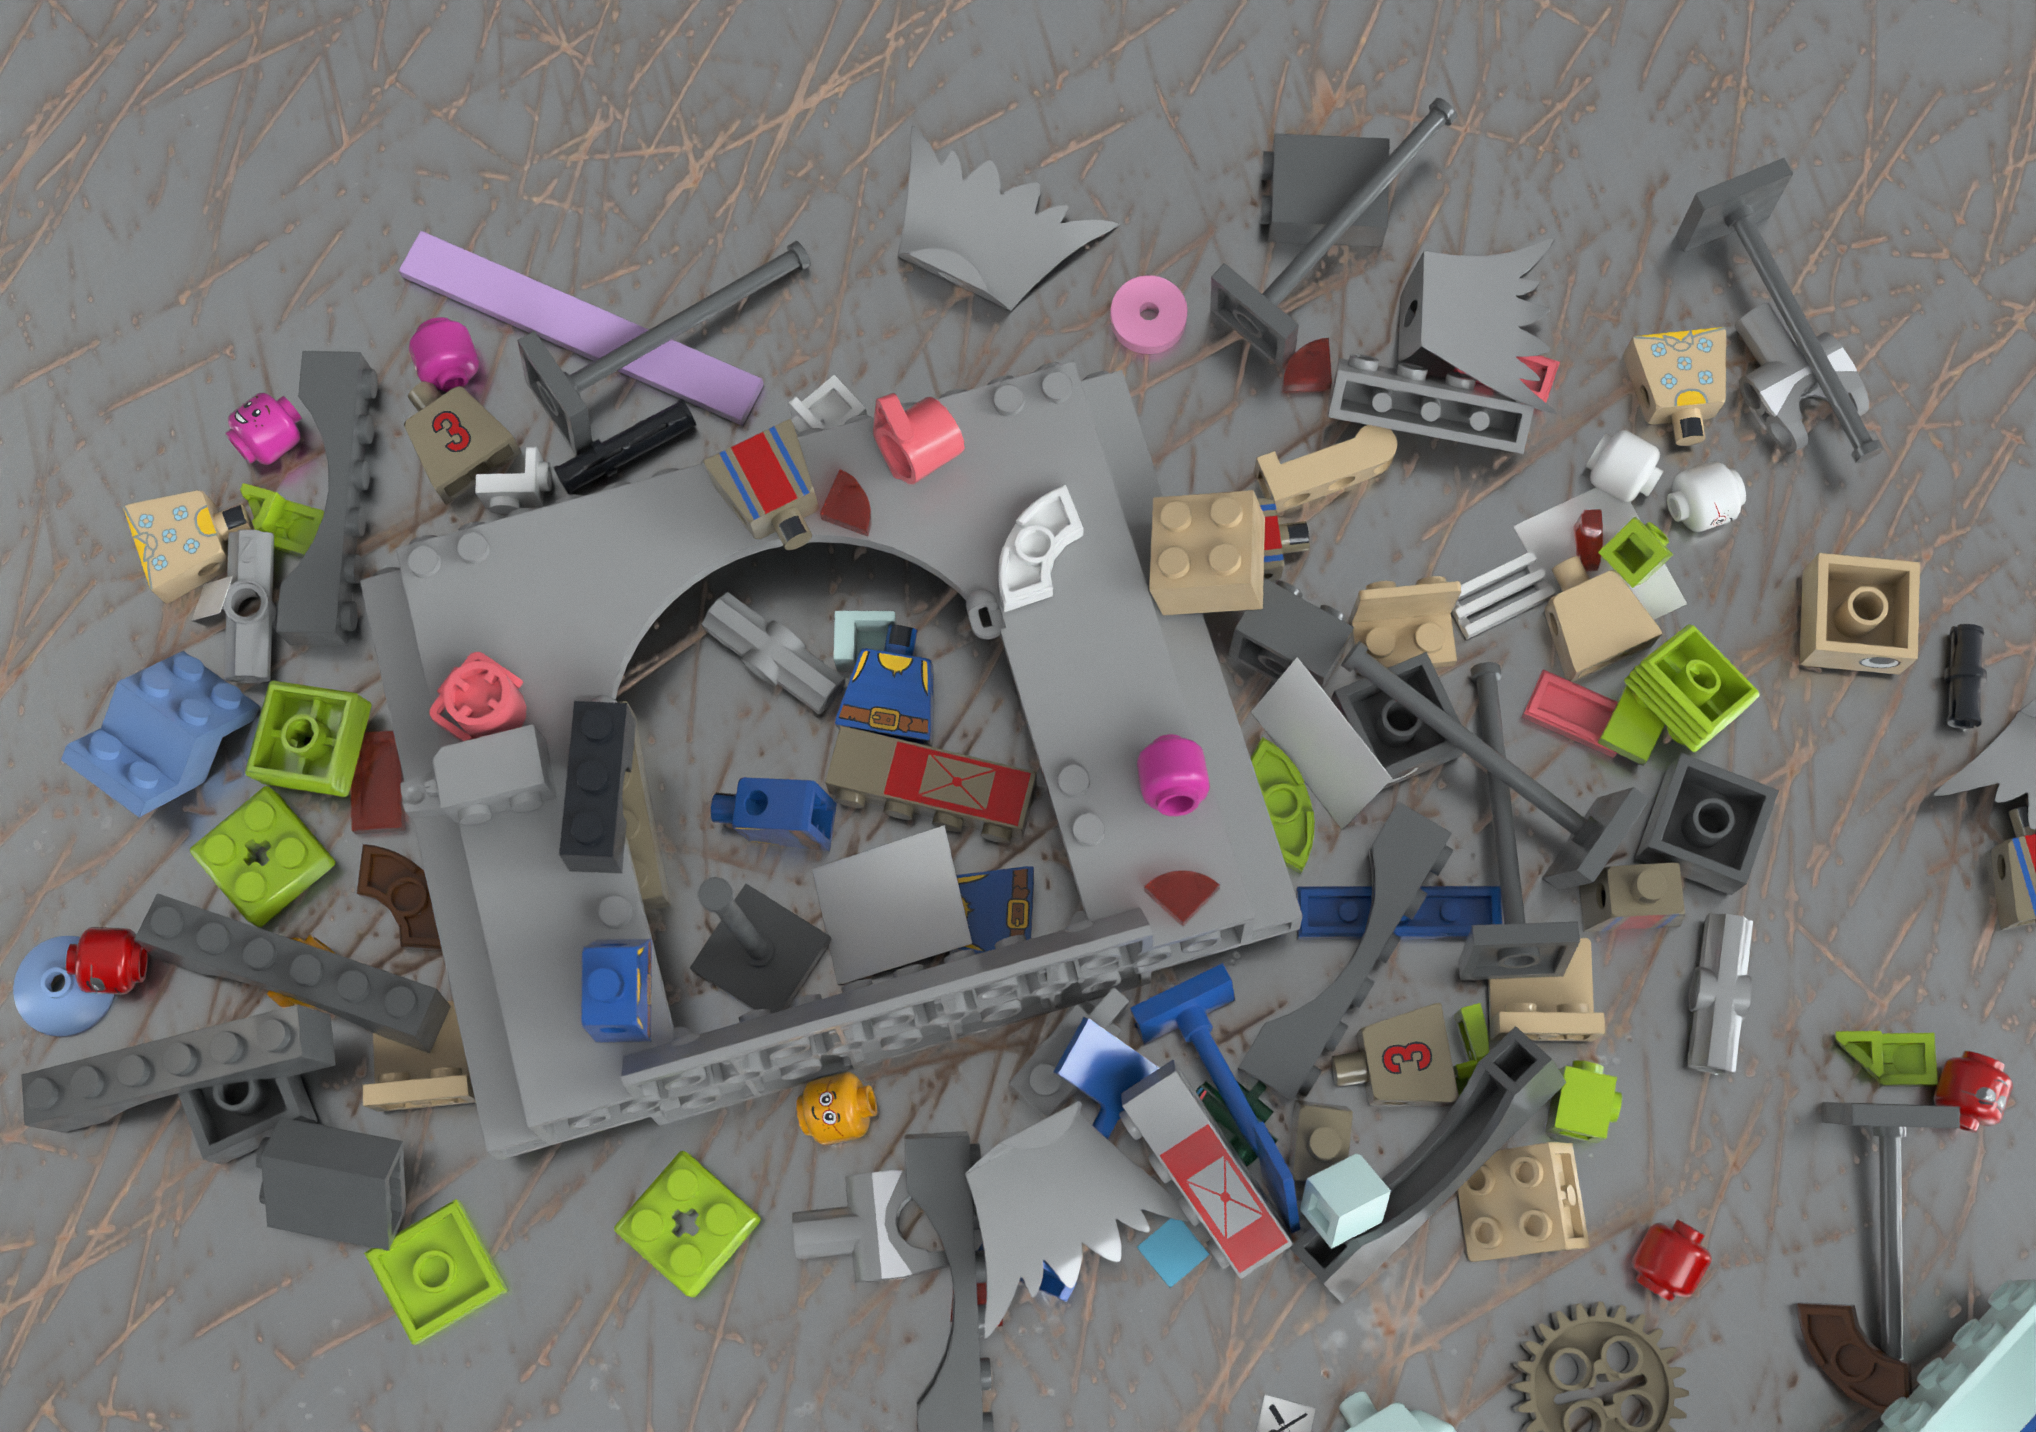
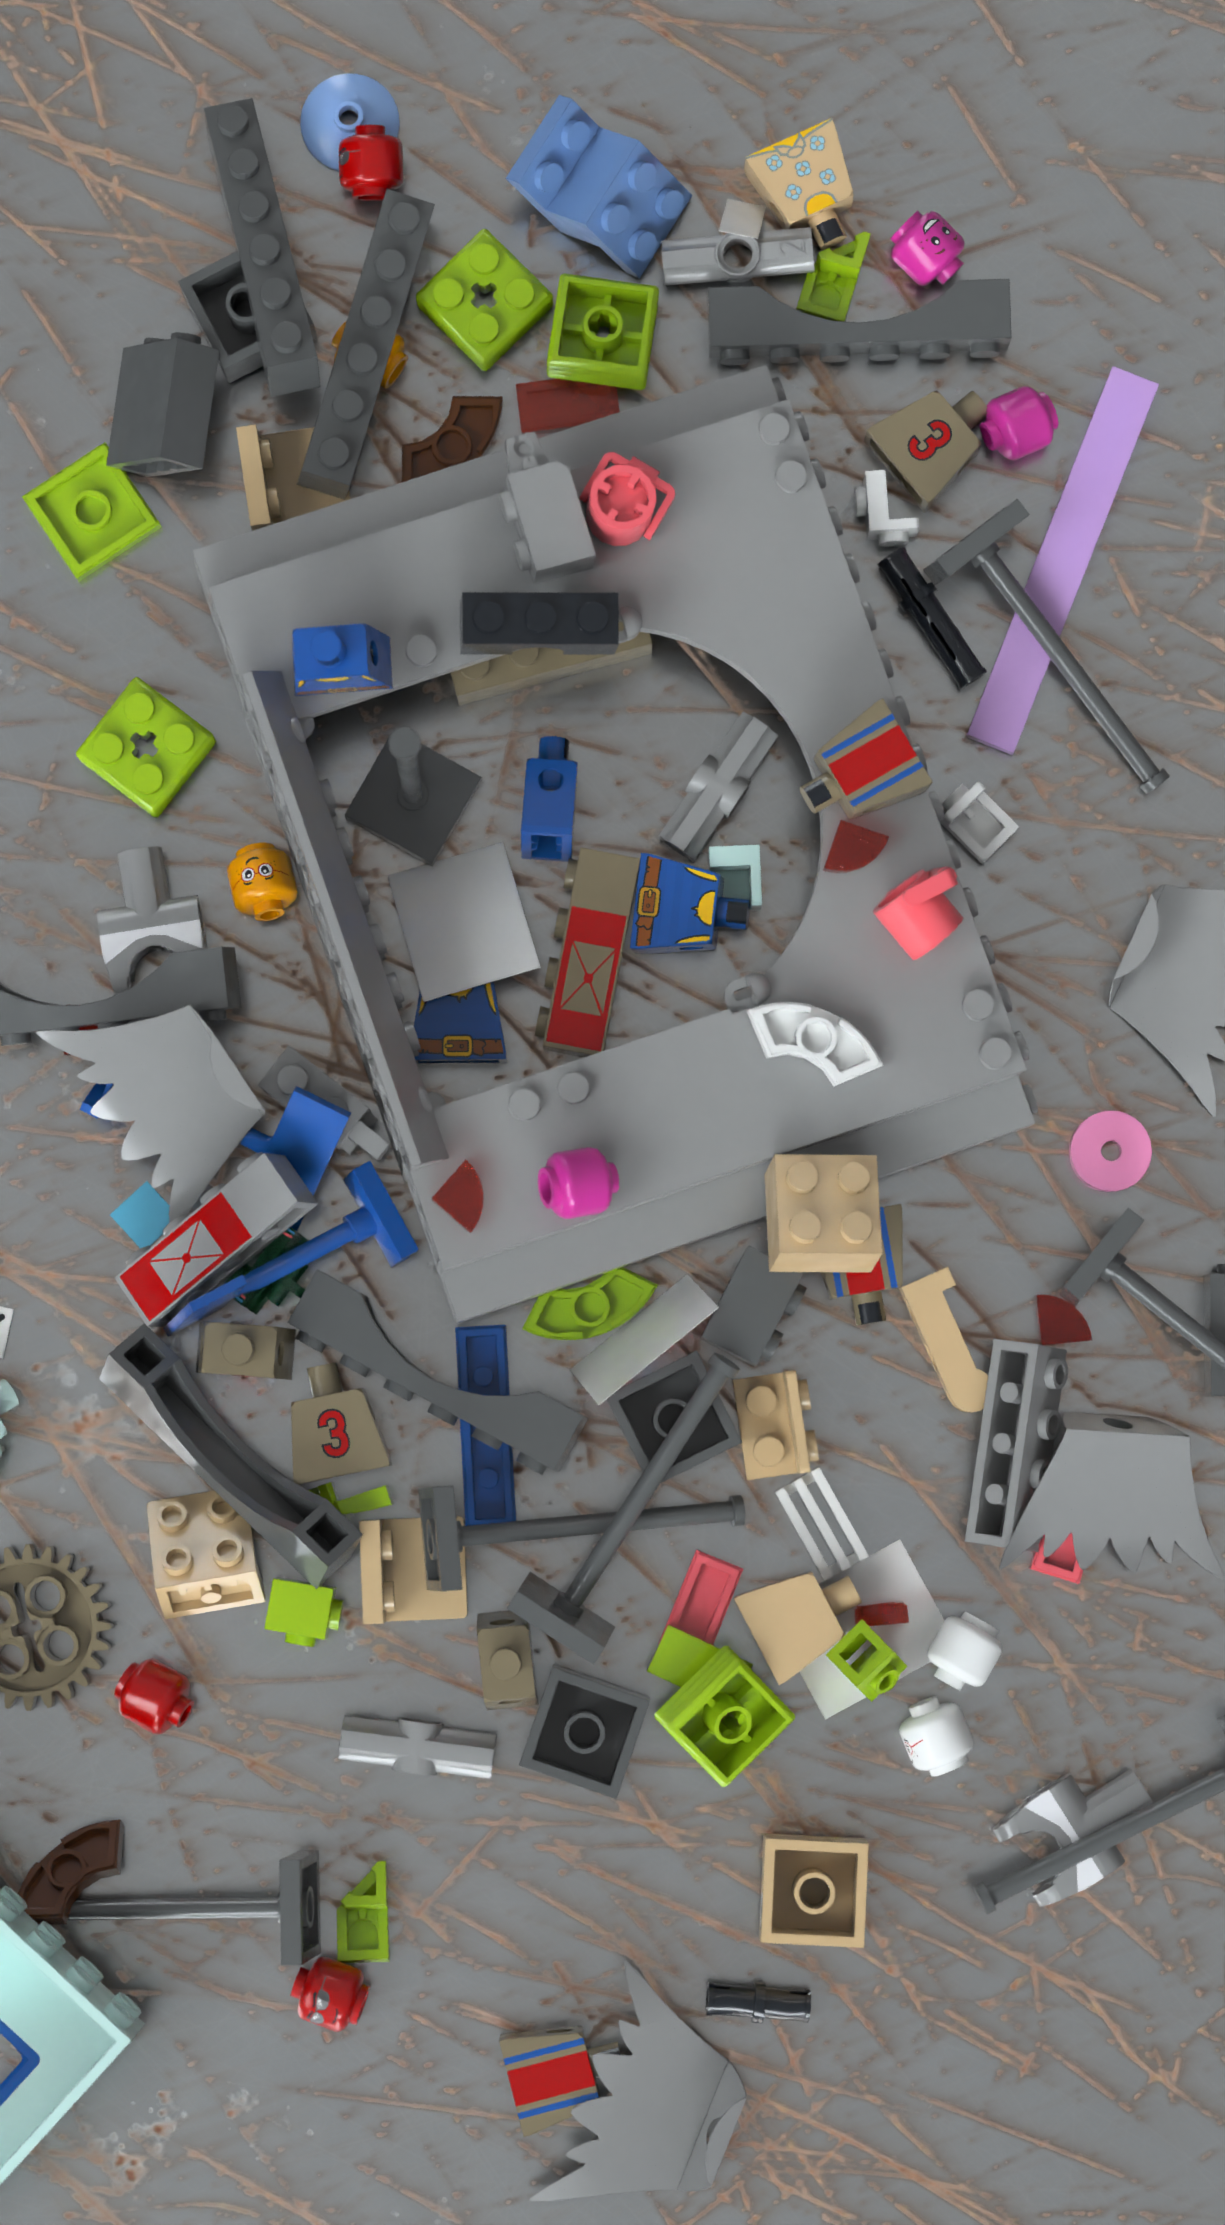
camera: 85 degrees right, 10 degrees up
light aqua panel [1300,1154,1391,1249] -> none
tan torso [1623,327,1726,446] -> none

